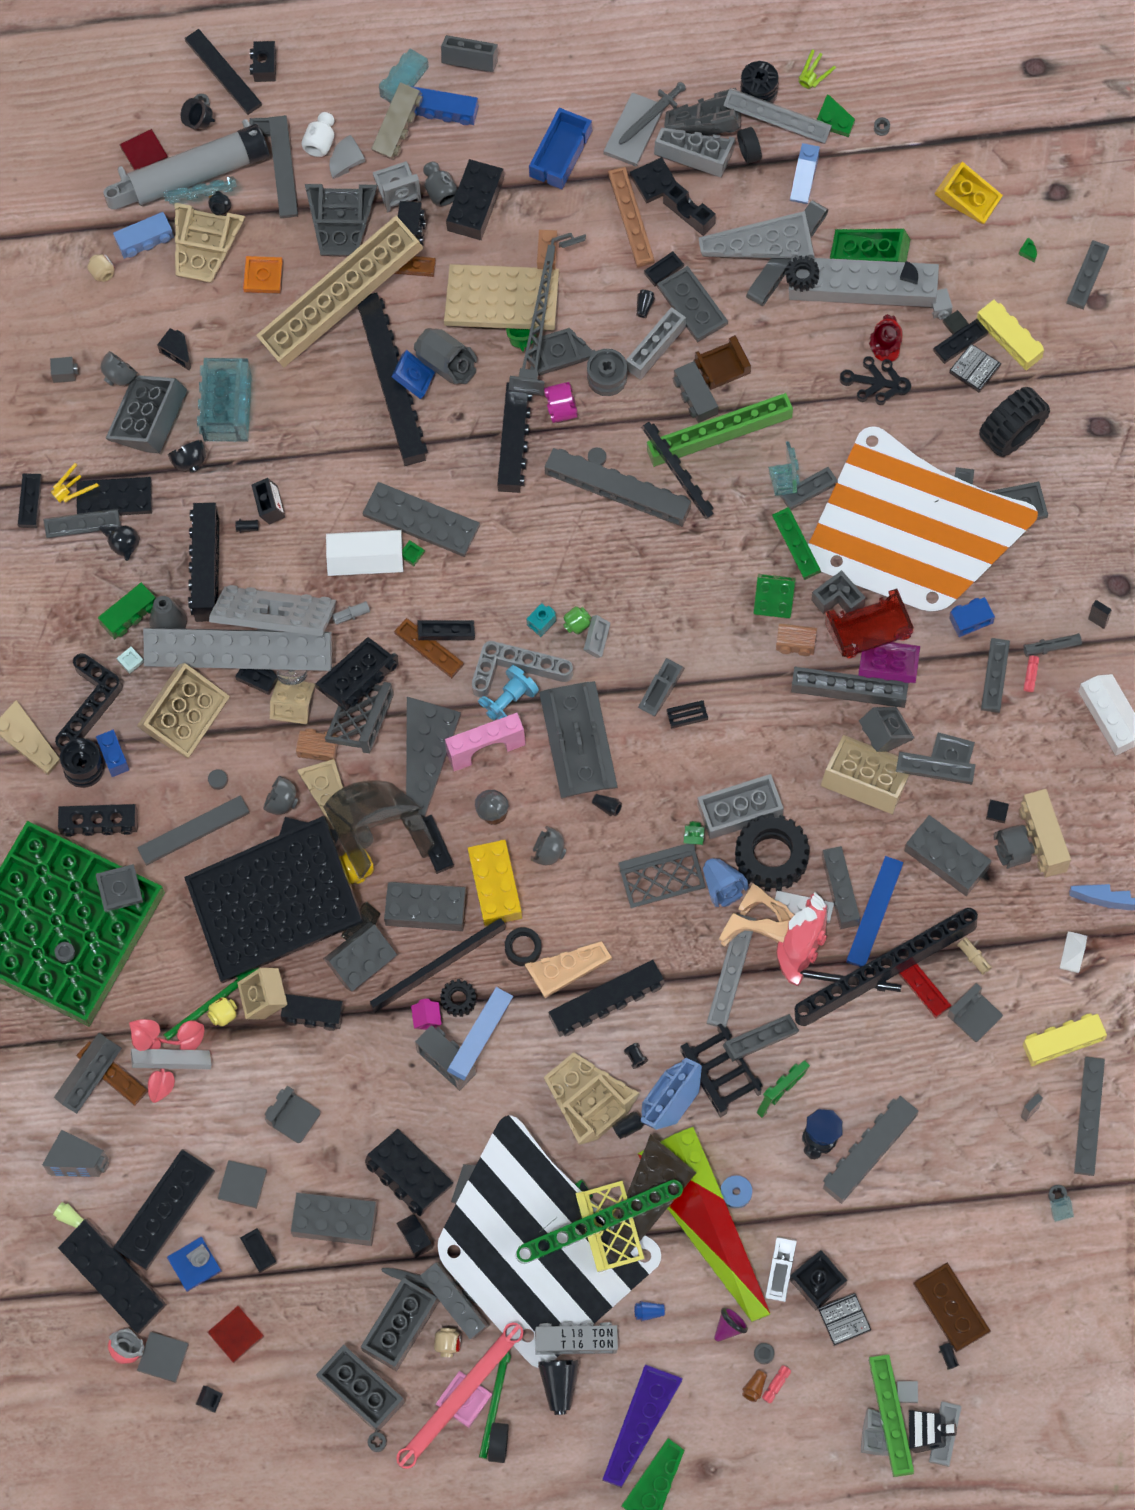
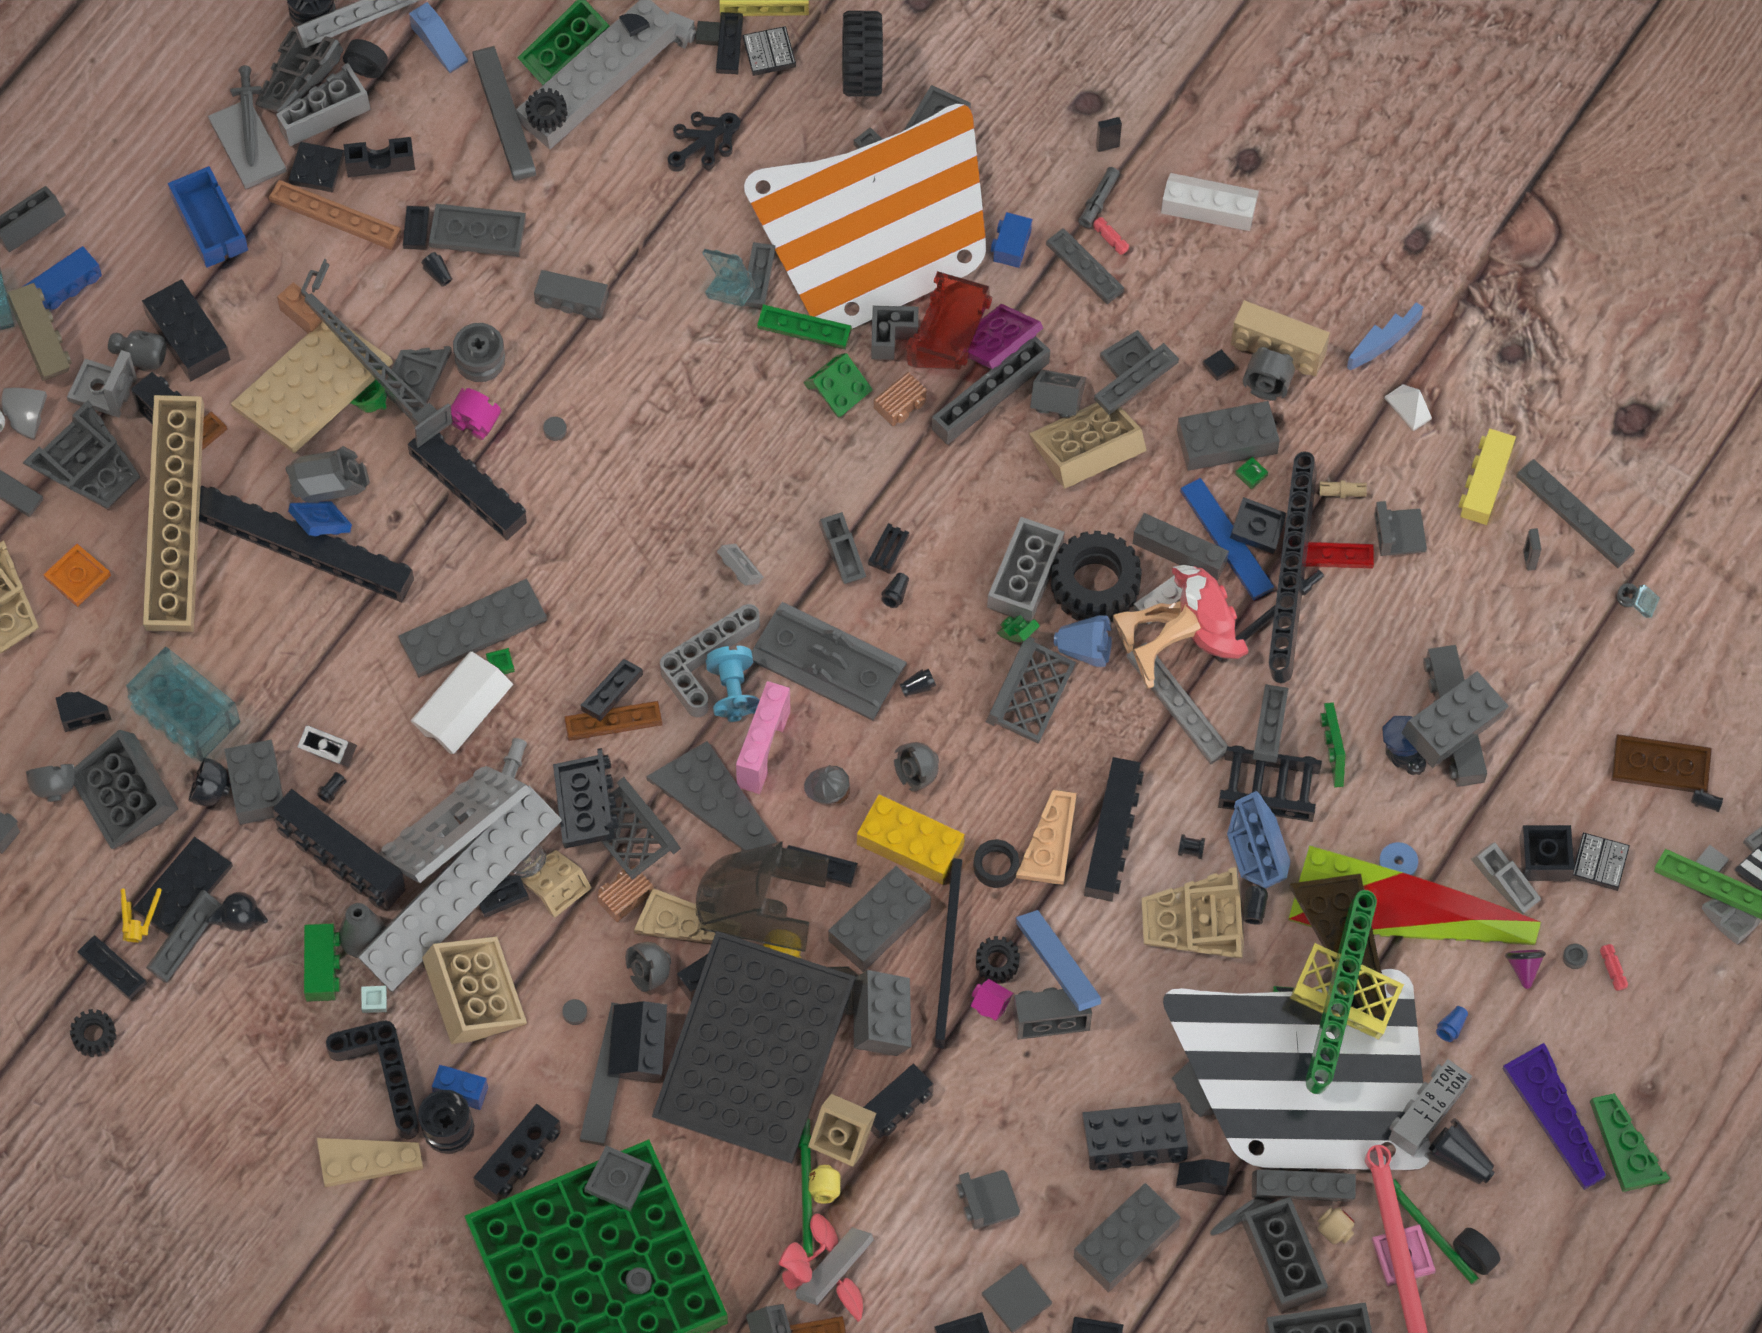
camera: 55 degrees left, 5 degrees down
teal brick [526,603,556,637] -> none
dark grey brick [544,448,691,527] -> none
bright green head [563,606,591,634] -> none
light grey brick [626,307,686,380] -> none
black plate [641,422,714,519] -> none
bright green brick [647,393,793,467] -> none
reddish brown panel [693,335,751,390] -> none
light grey wing [699,211,815,259] -> none
dark orange cone [742,1370,767,1402] -> none
dark red hair [869,314,903,362] -> none
none -> dark grey brick [224,739,283,825]
none -> black slope [607,1001,667,1083]
none -> black cone [881,573,909,608]
none -> black plate [1230,497,1287,554]
none -> green tile [1235,457,1268,489]
none -> dark grey brick [1401,671,1509,768]

